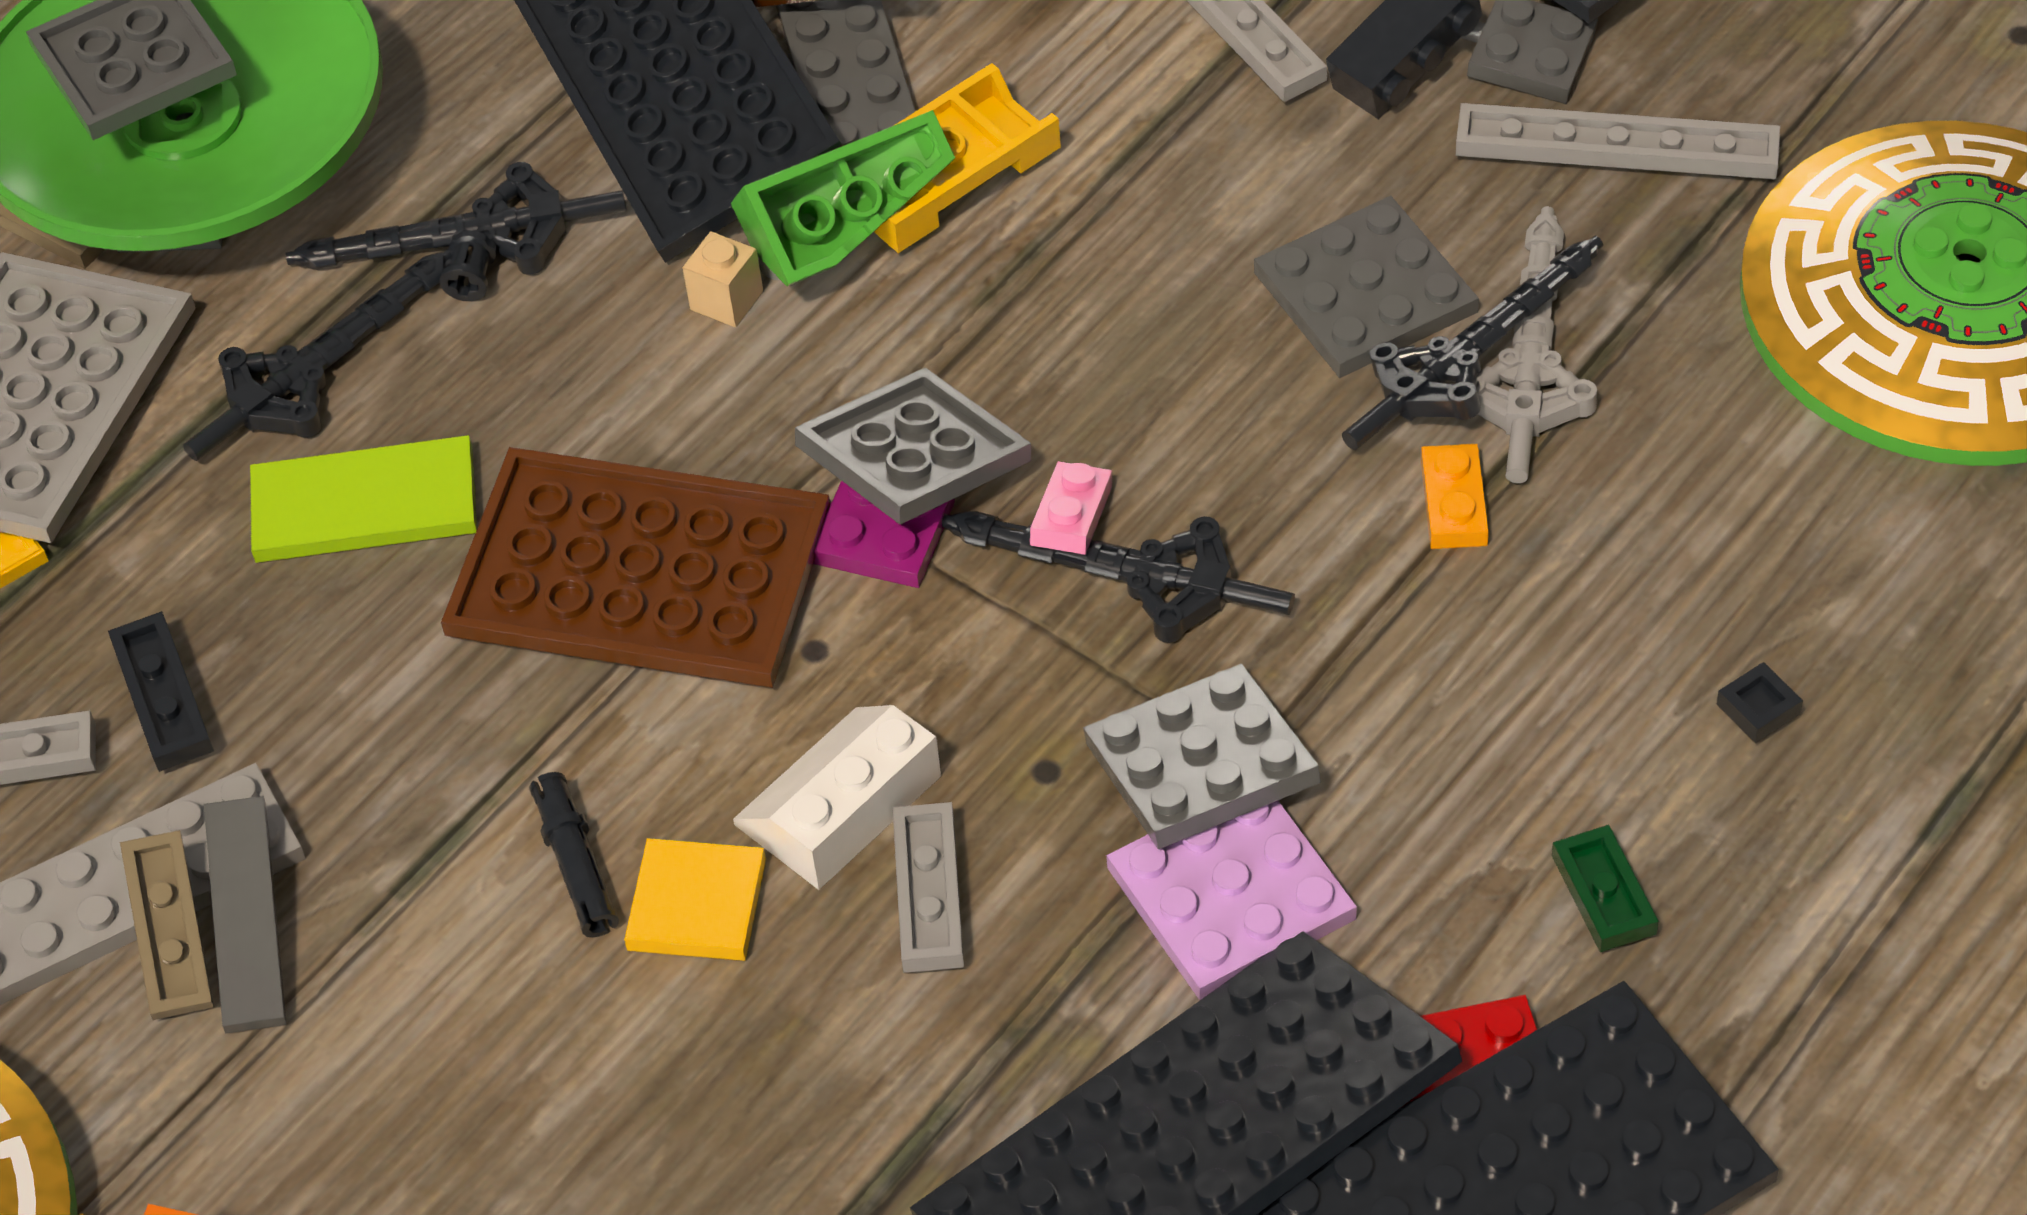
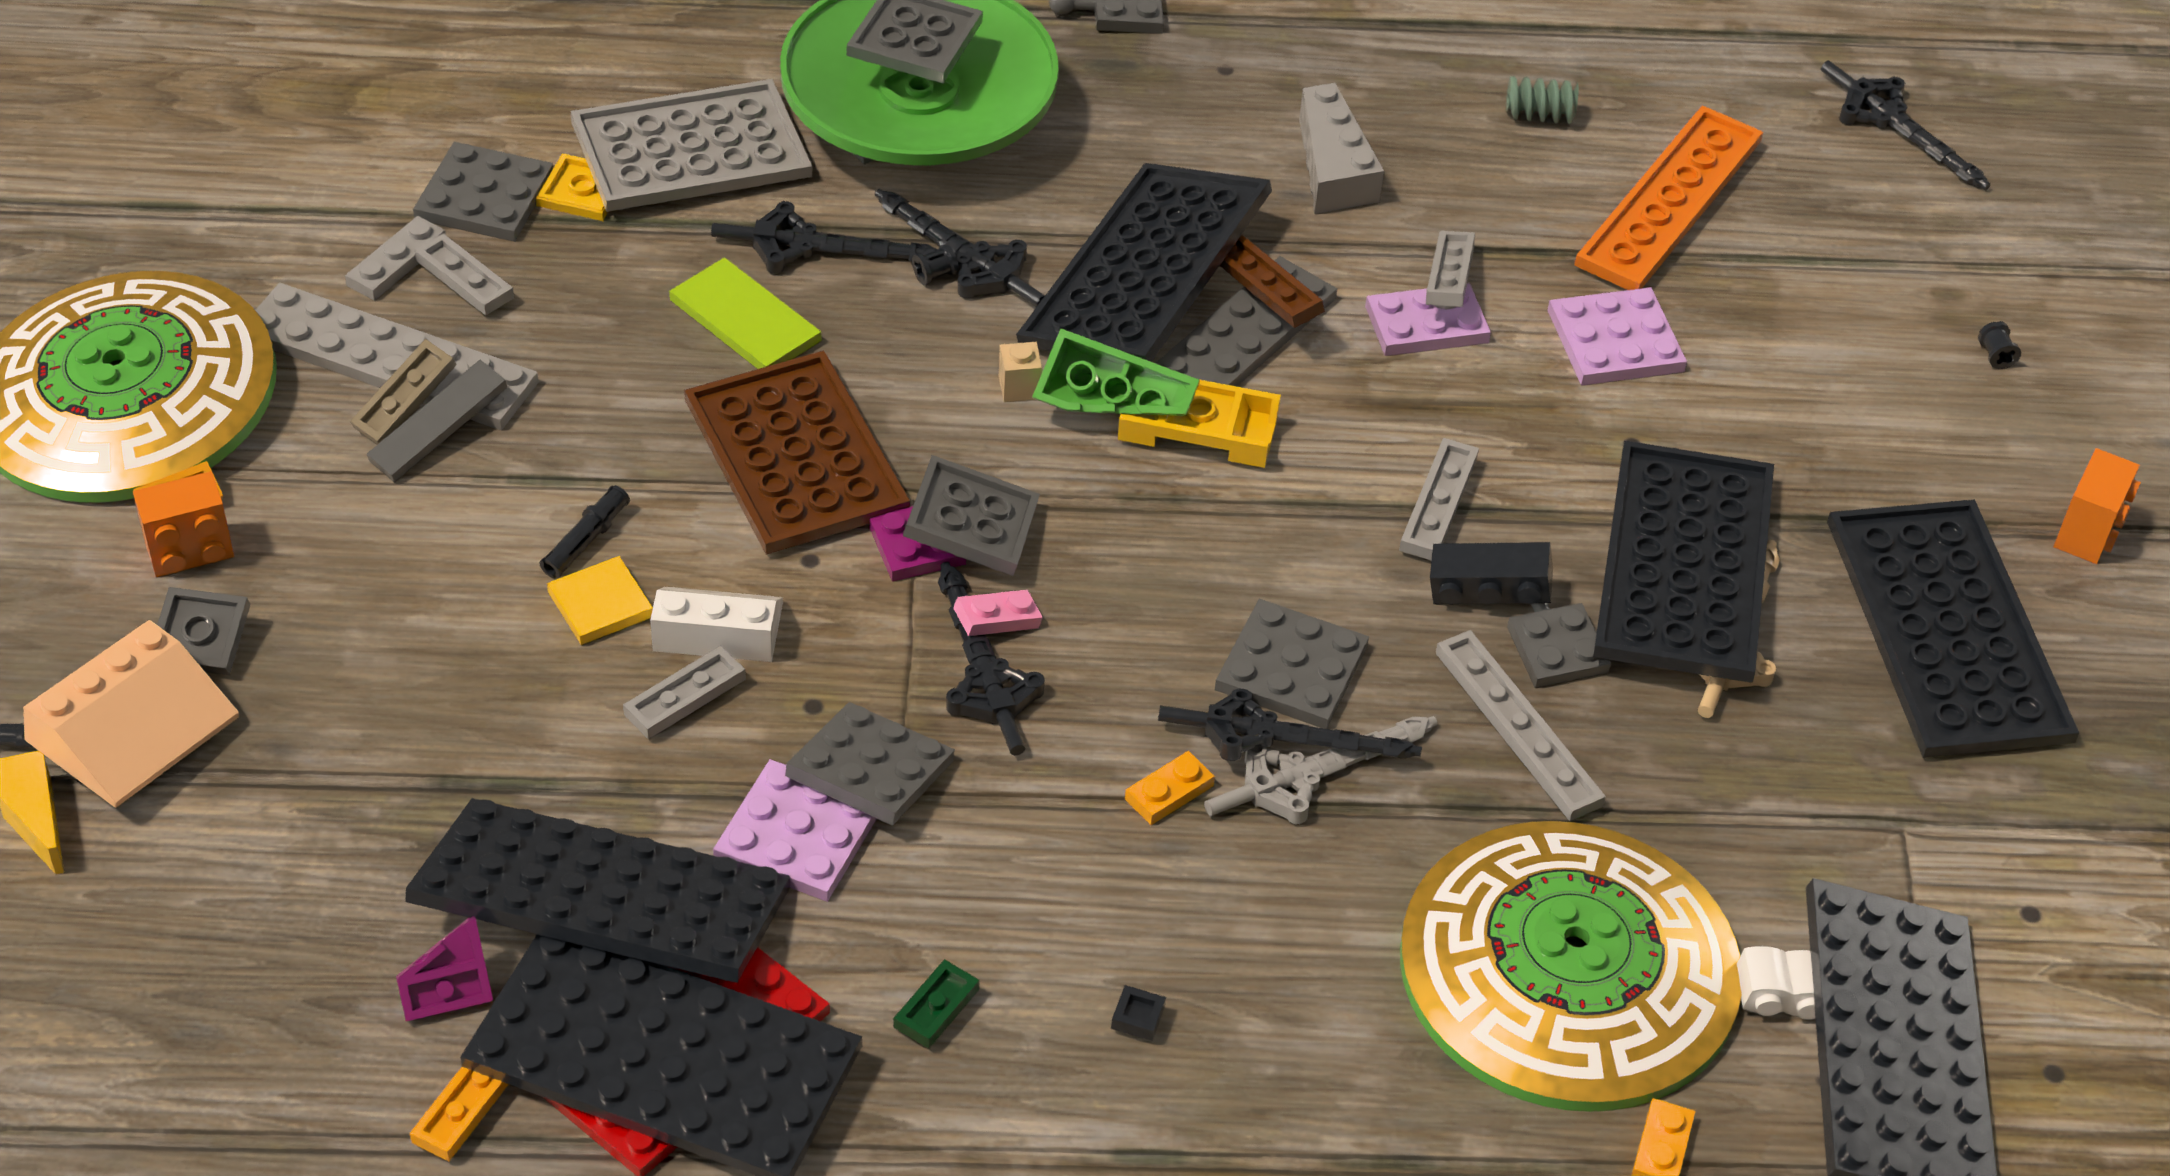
camera: 45 degrees right, 5 degrees down
black plate [108,611,214,772] -> none

